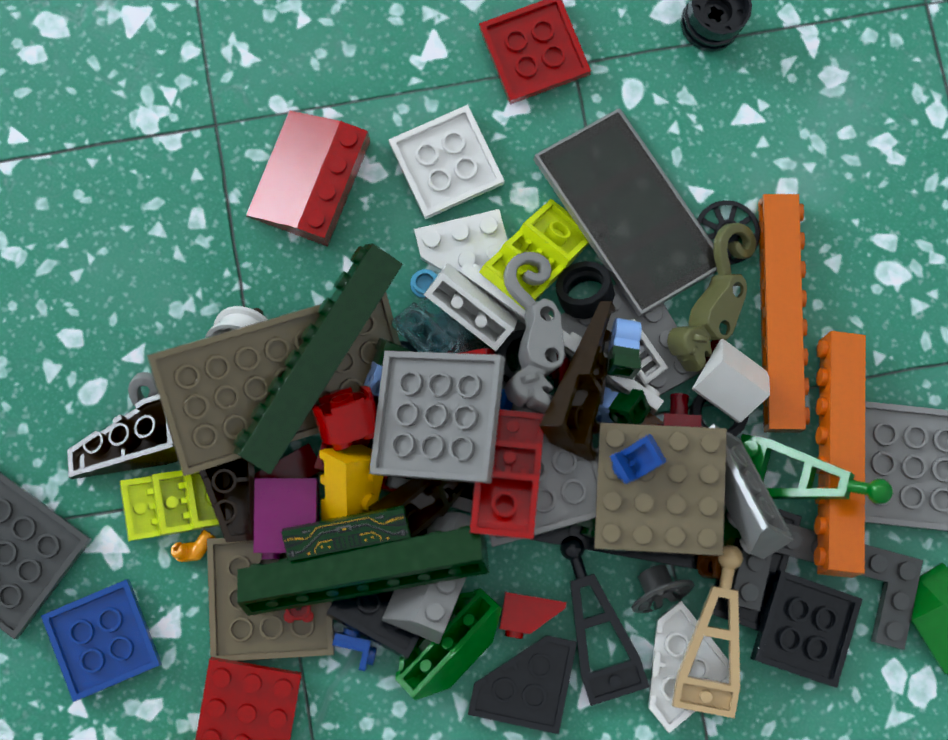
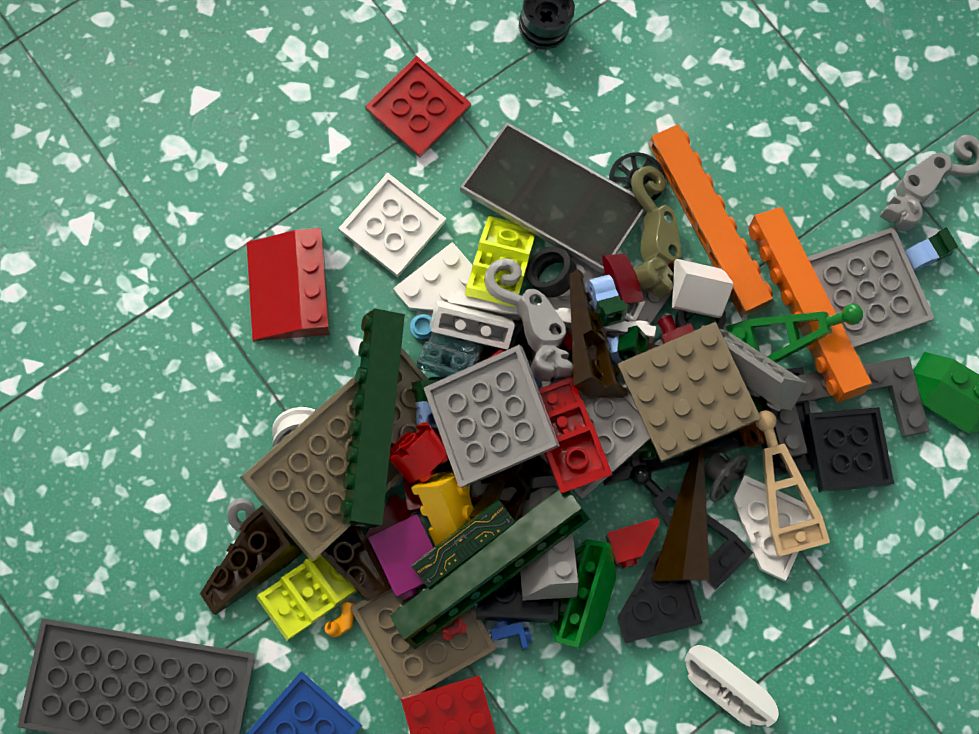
camera: 30 degrees left, 5 degrees down
blue bracket [610,434,667,484] -> none
none -> dark red slope [602,253,643,304]
none -> dark brown wedge [652,448,710,582]

